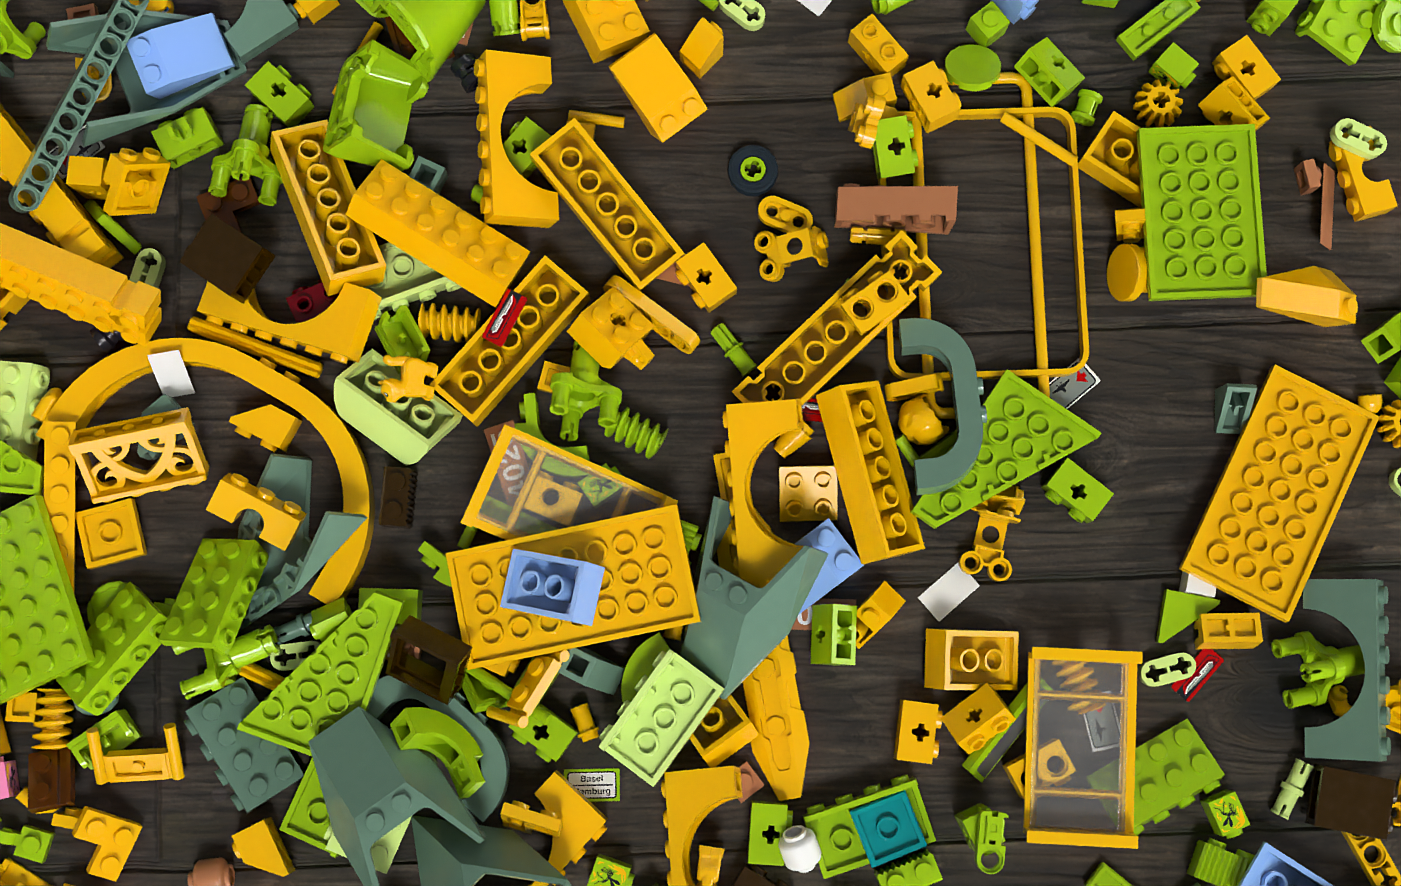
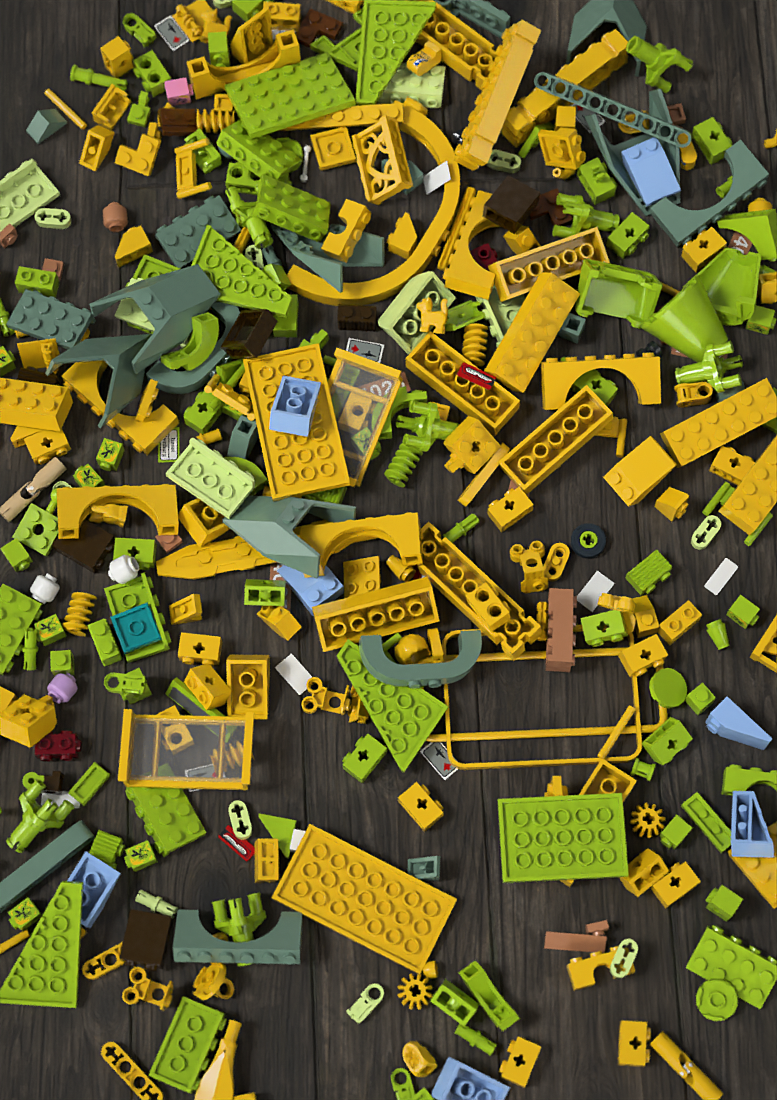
camera: 90 degrees right, 10 degrees down
yellow tile [1107,244,1148,302] -> none
yellow wedge [1256,266,1358,327] -> none
none -> yellow slope [169,594,202,625]
none -> lime brick [225,162,260,195]
none -> white hinge [300,145,311,182]
none -> light grey sticker [346,338,384,363]
none -> yellow brick [398,782,444,832]
none -> yellow slope [503,226,541,255]
none -> yellow arm [553,168,576,180]
none -> white sticker [577,571,615,612]
none -> lime brick [625,549,672,595]

